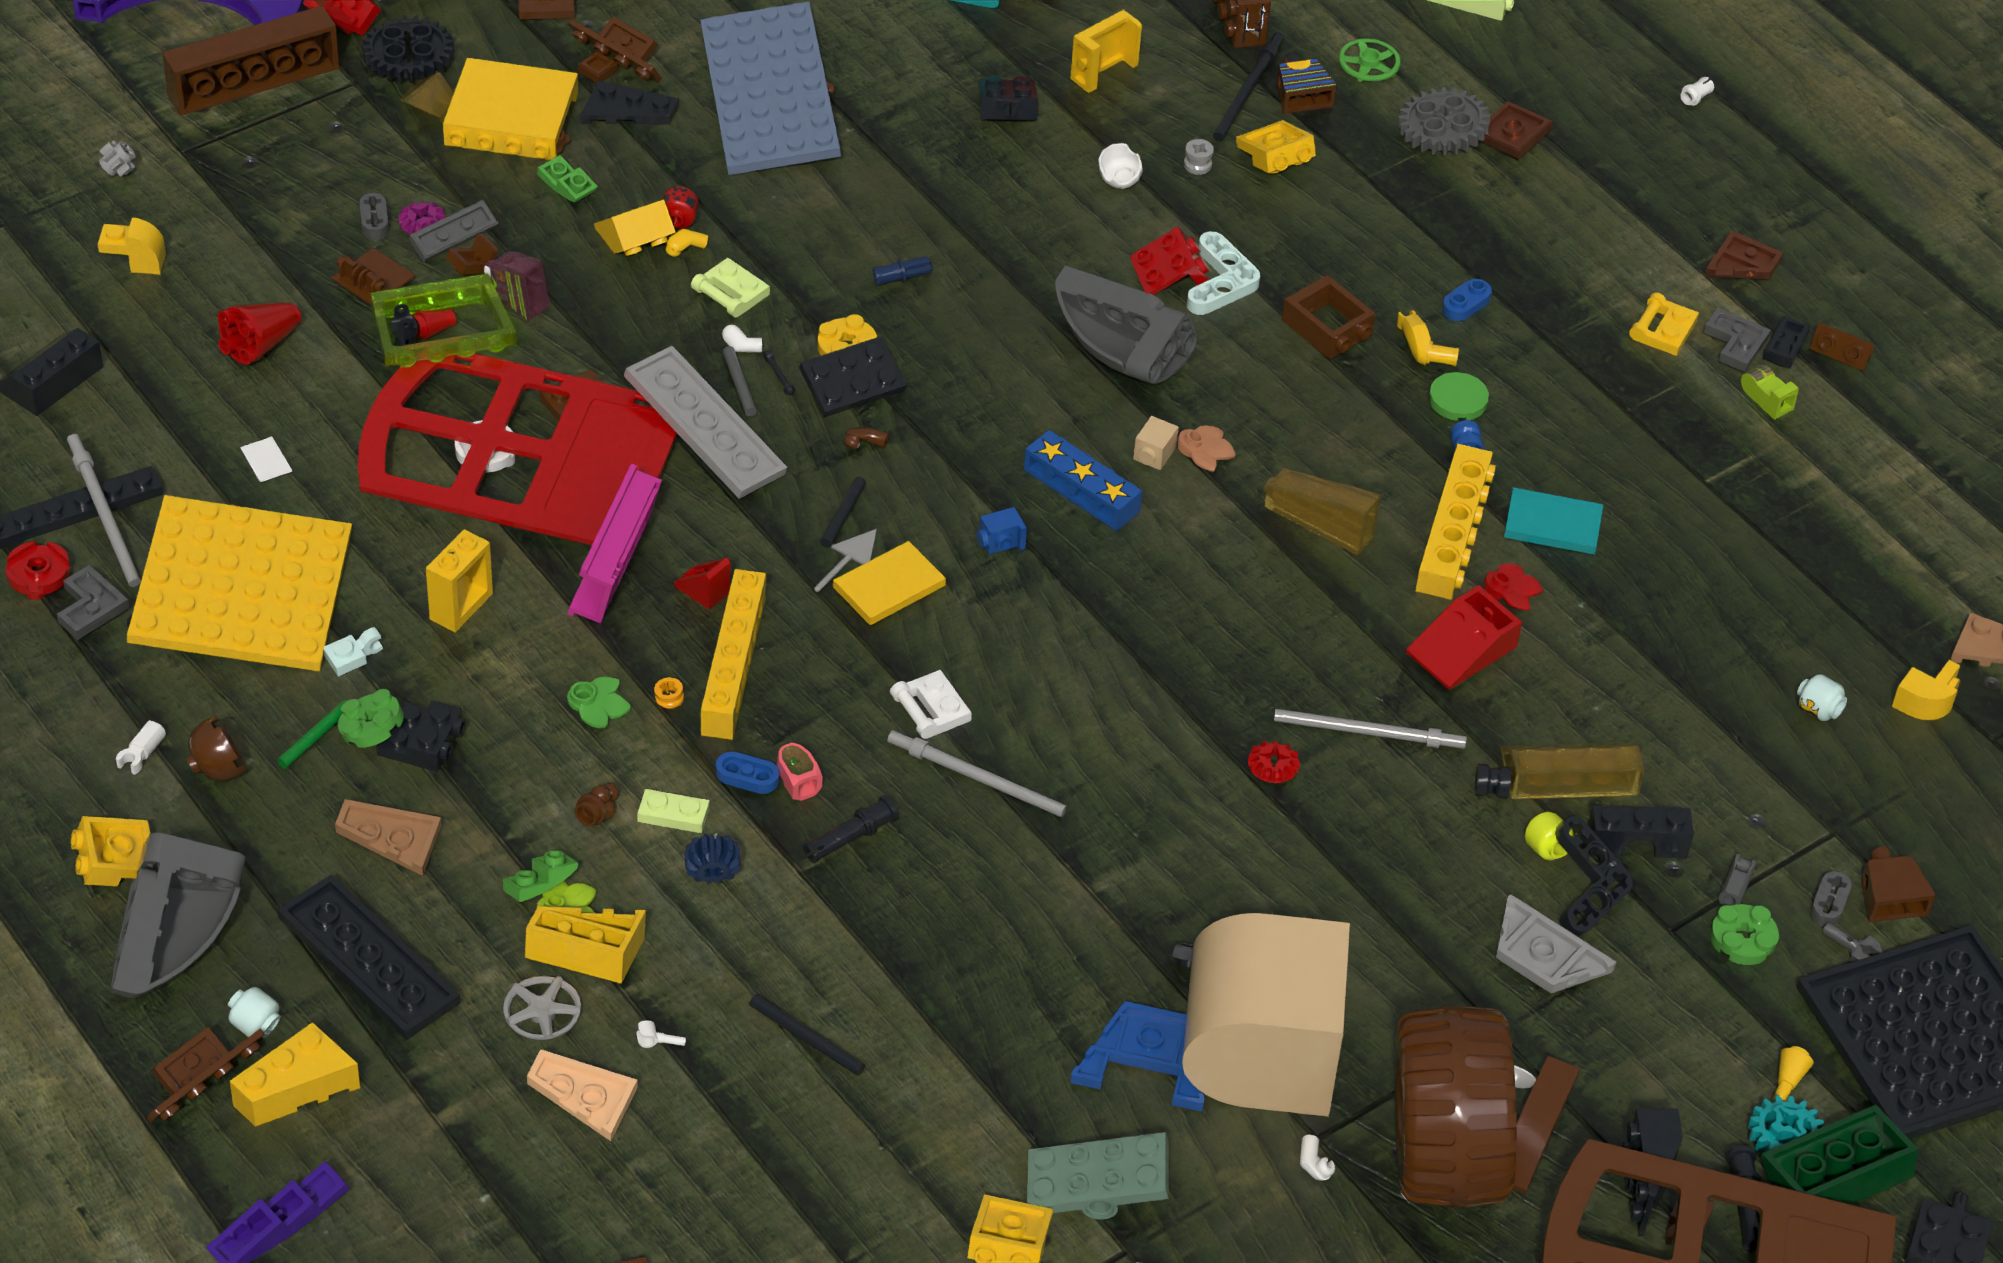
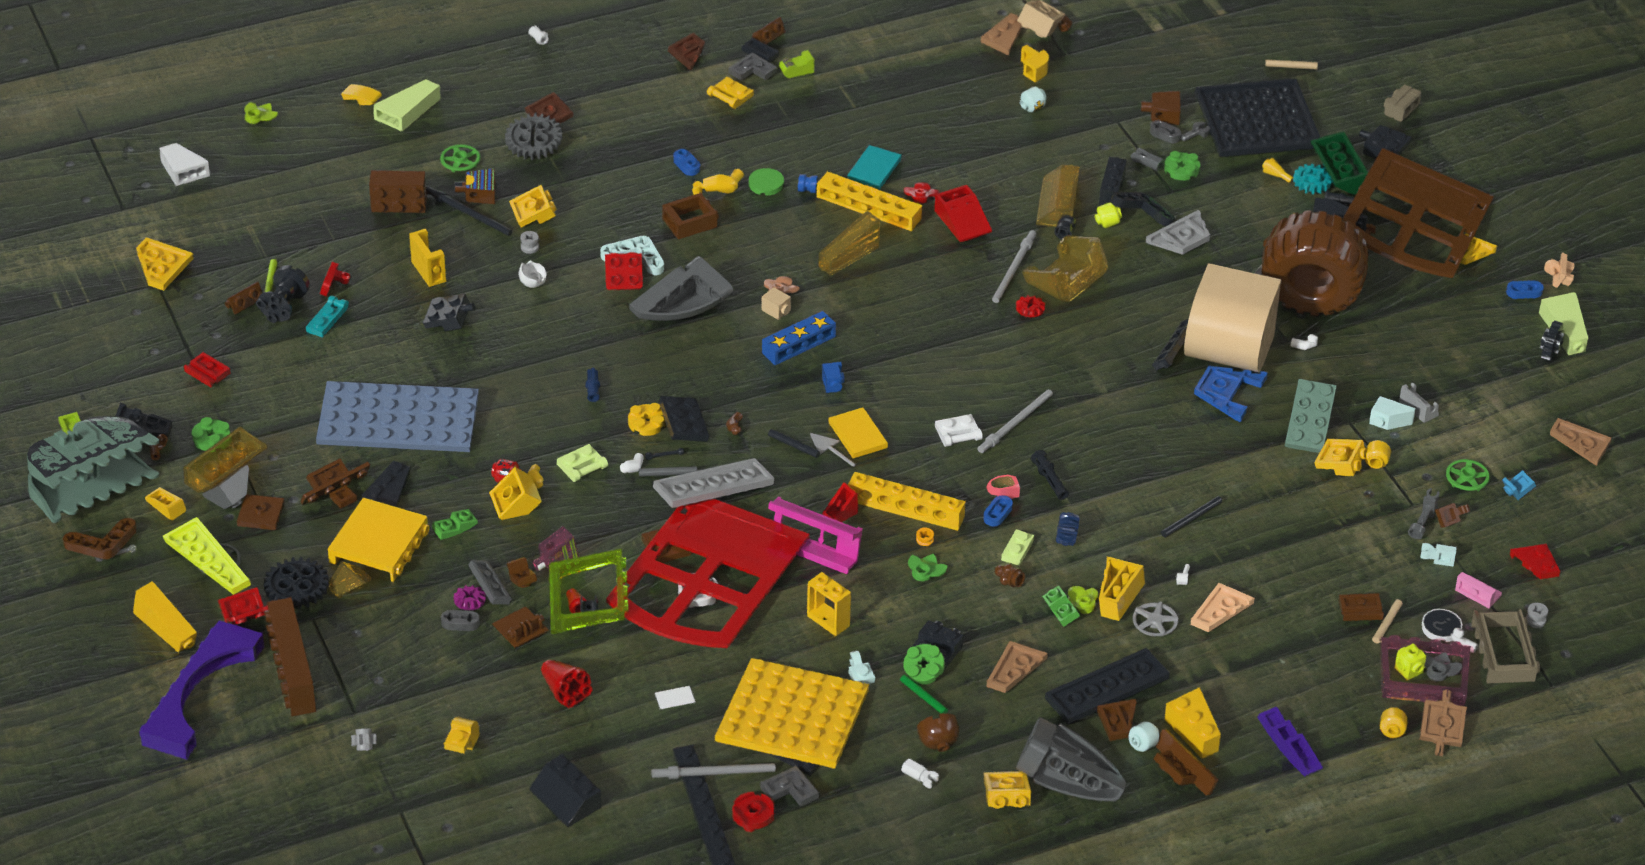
camera: 75 degrees left, 5 degrees down
none -> clear yellow windscreen [1022,236,1108,302]
none -> reddish brown wing [1097,699,1136,741]

